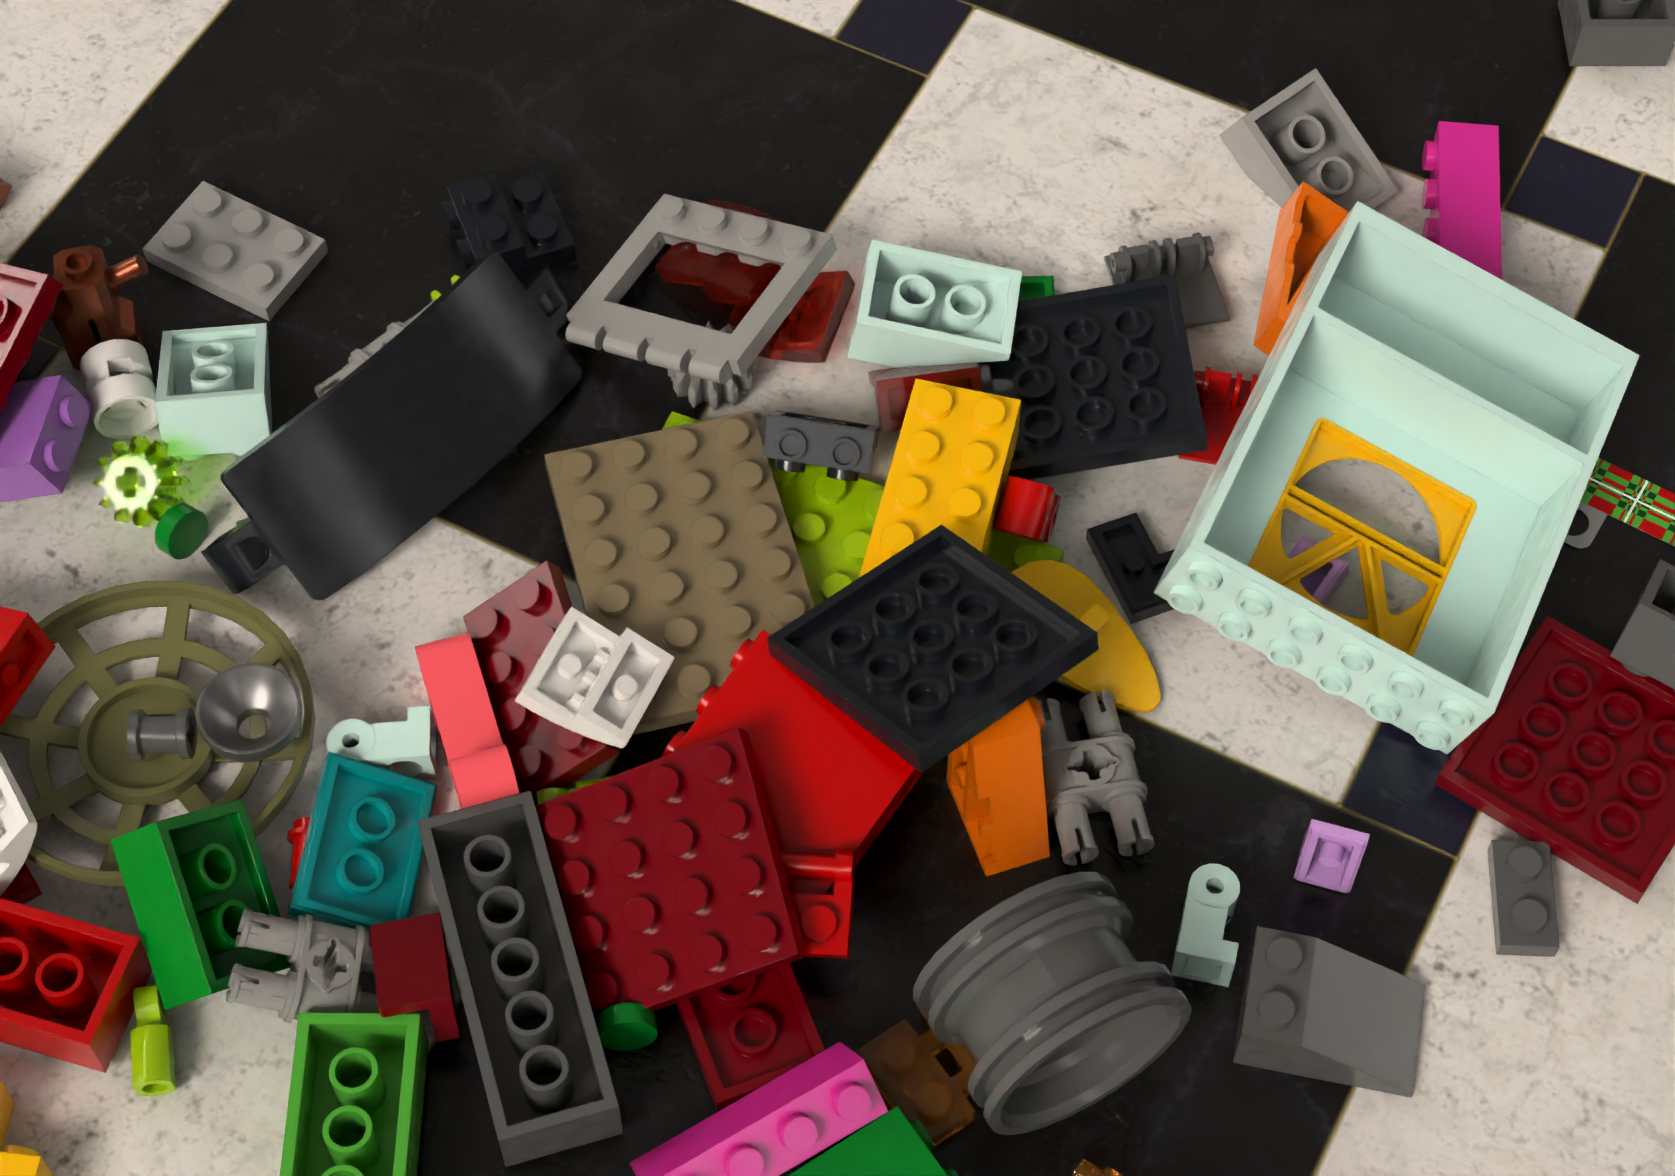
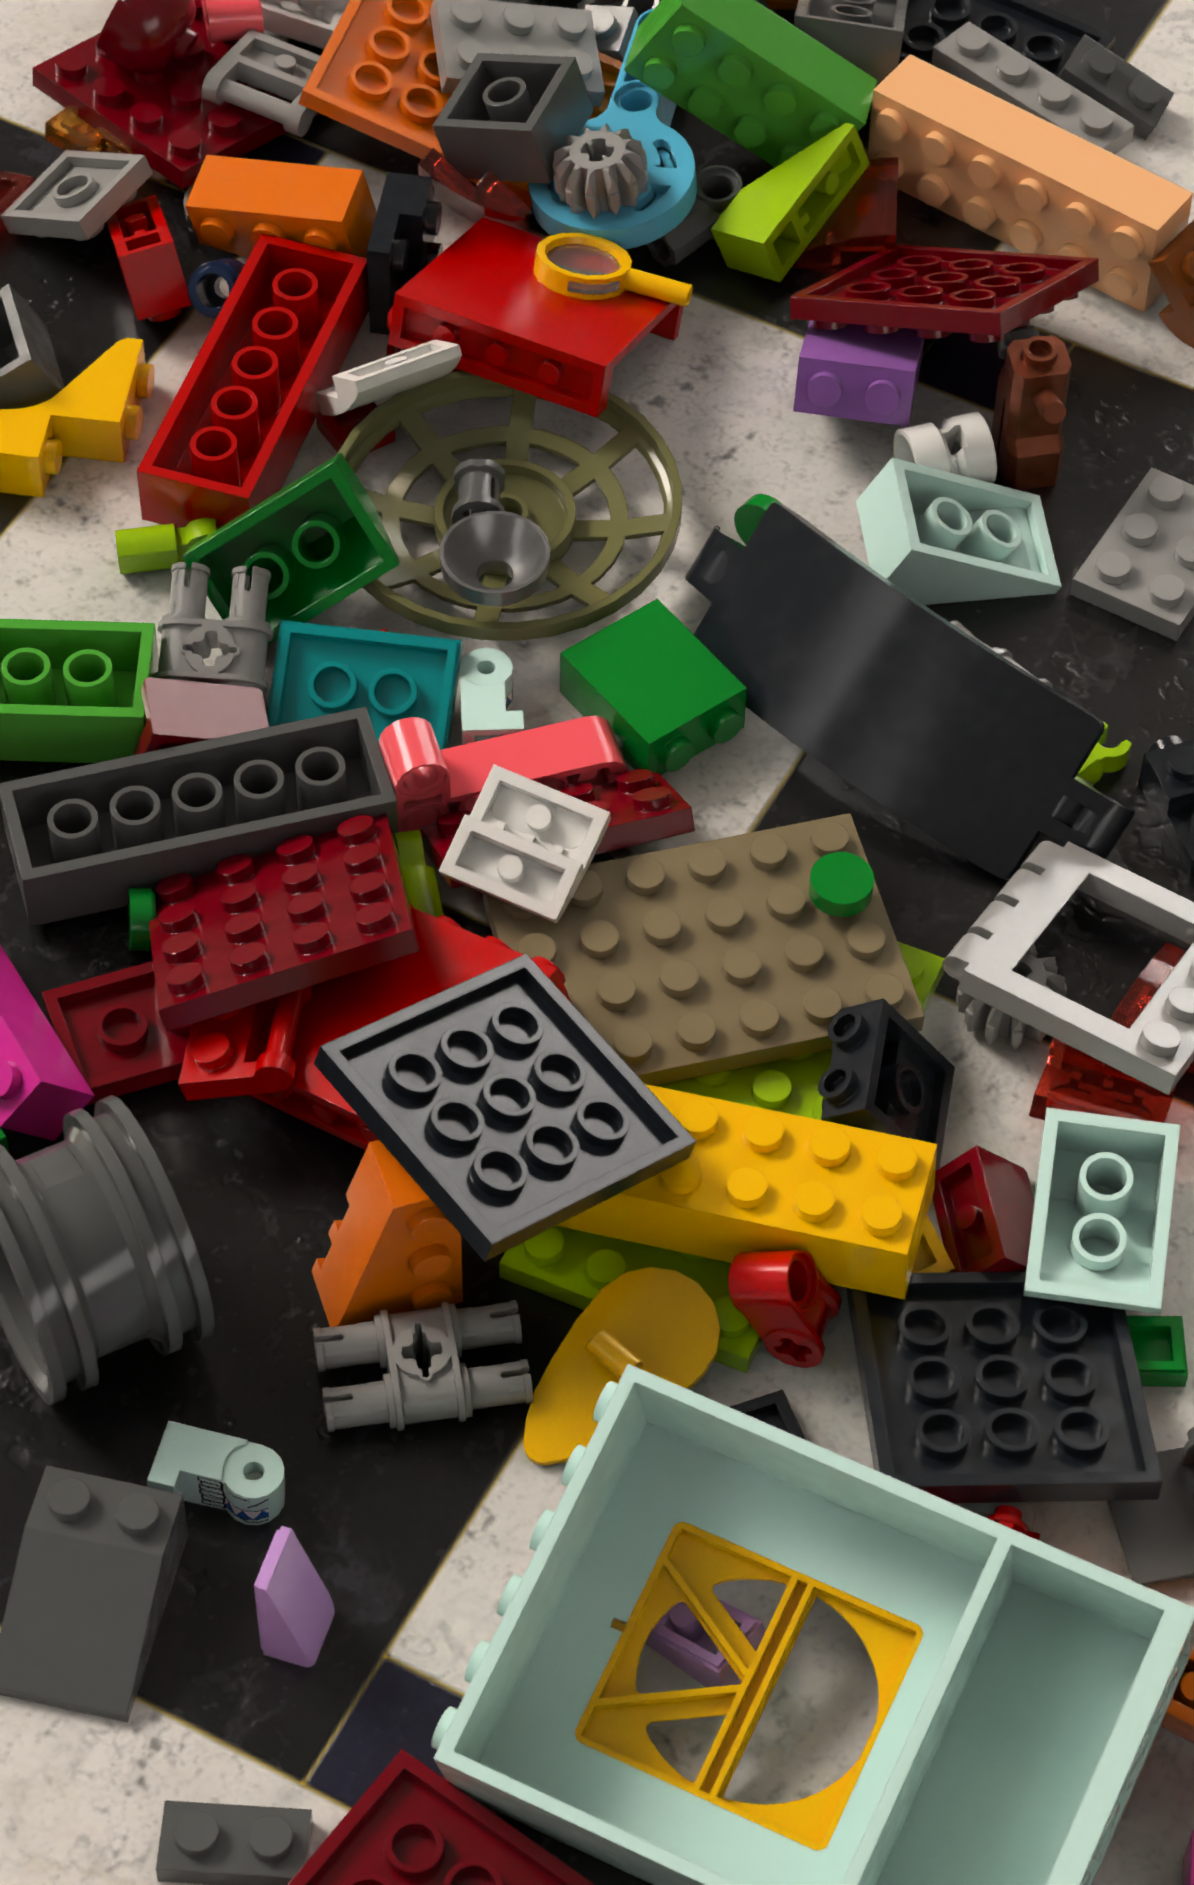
camera: 90 degrees right, 5 degrees down
clear neon green gear [92,436,190,528] -> none
none -> green brick [560,598,747,775]
none -> green tile [809,852,874,917]

